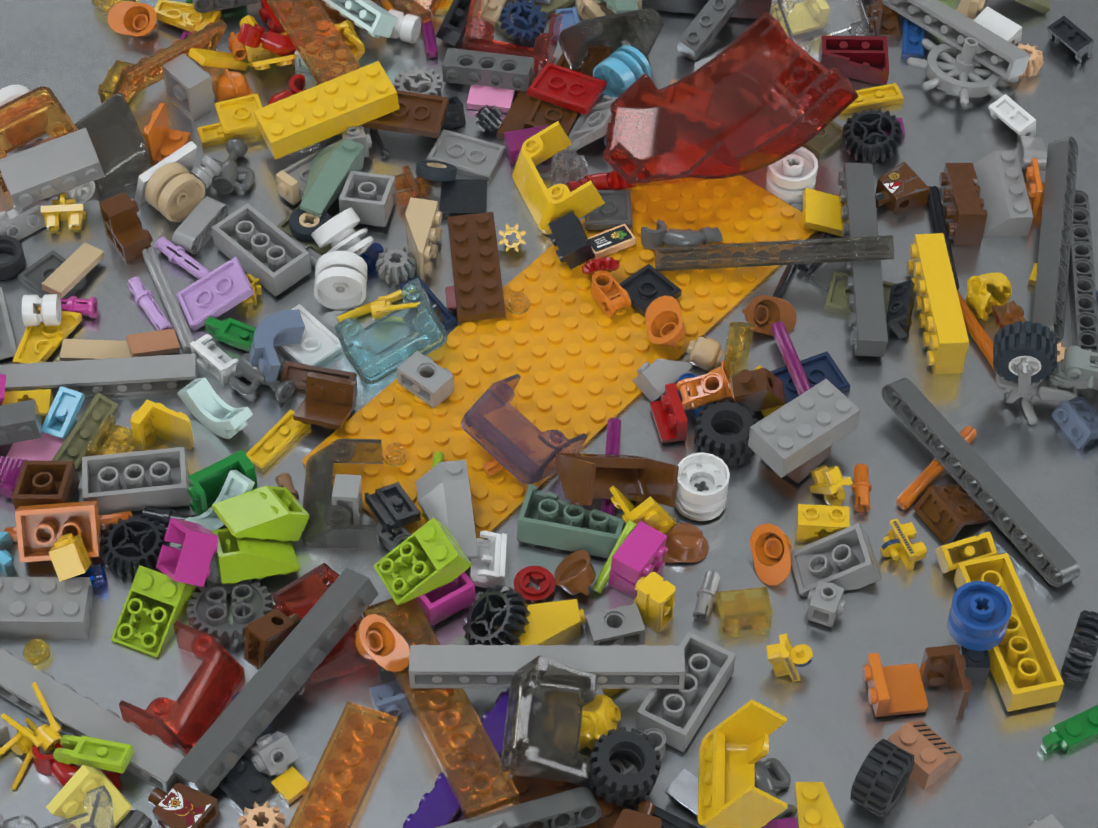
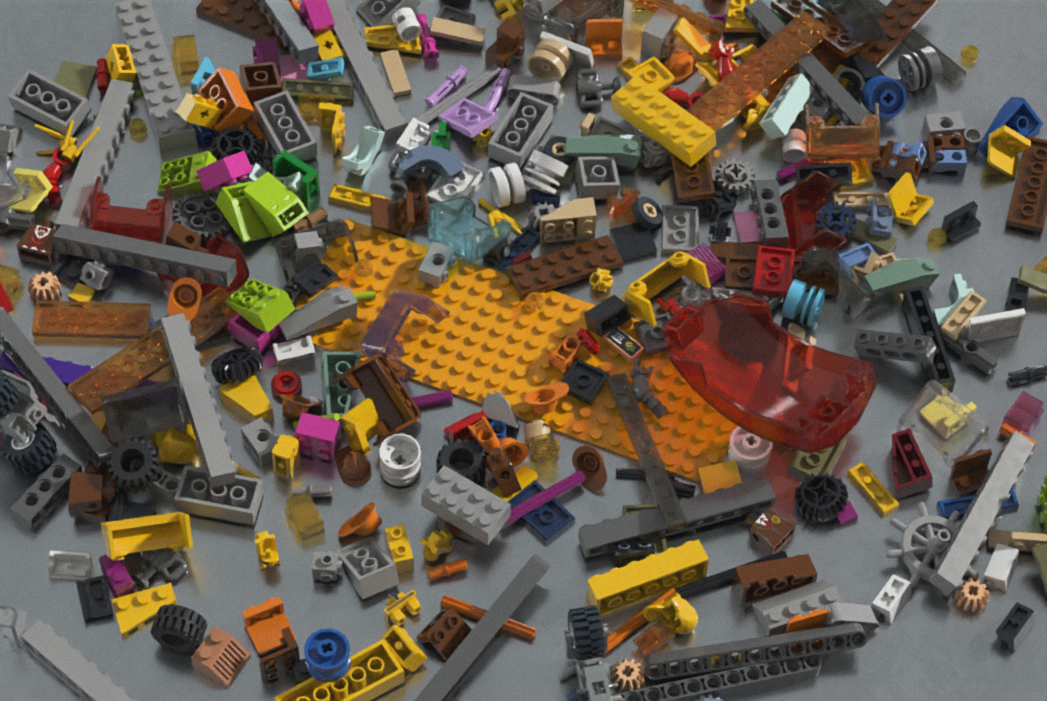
camera: 70 degrees right, 5 degrees up
lime hinge [52,734,135,774] -> none
nougat tile [126,329,180,357] -> none
light grey wheel [190,155,223,188] -> none

